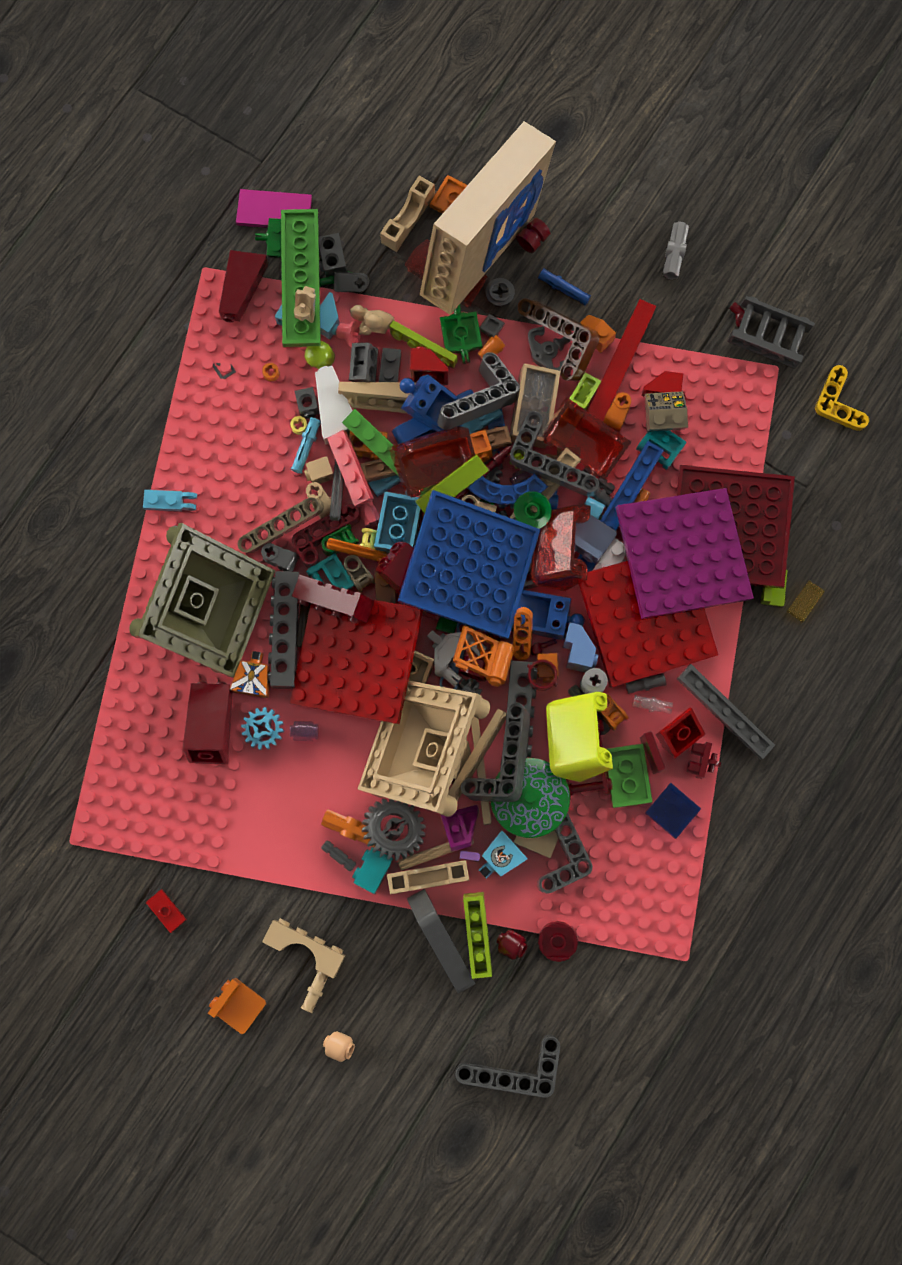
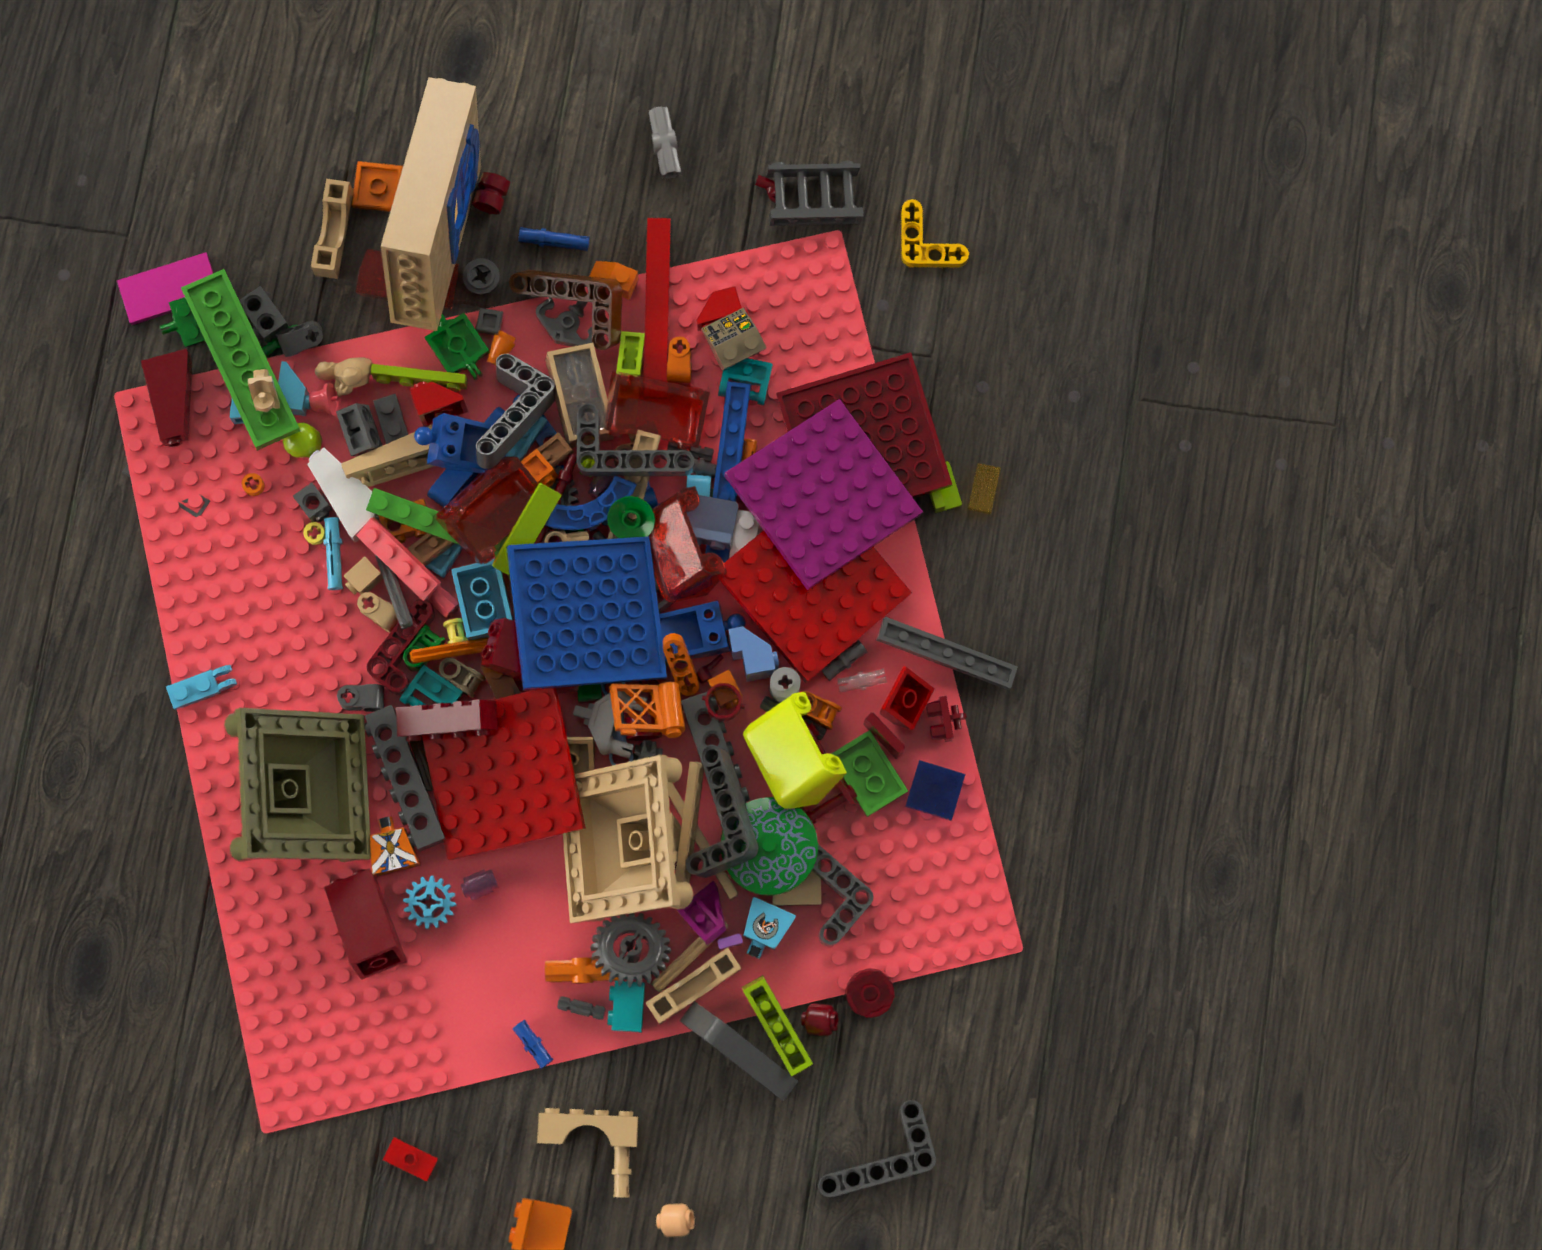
camera: 30 degrees left, 0 degrees up
dark tan beam [238,497,324,553] -> none
none -> blue pin [512,1020,554,1069]

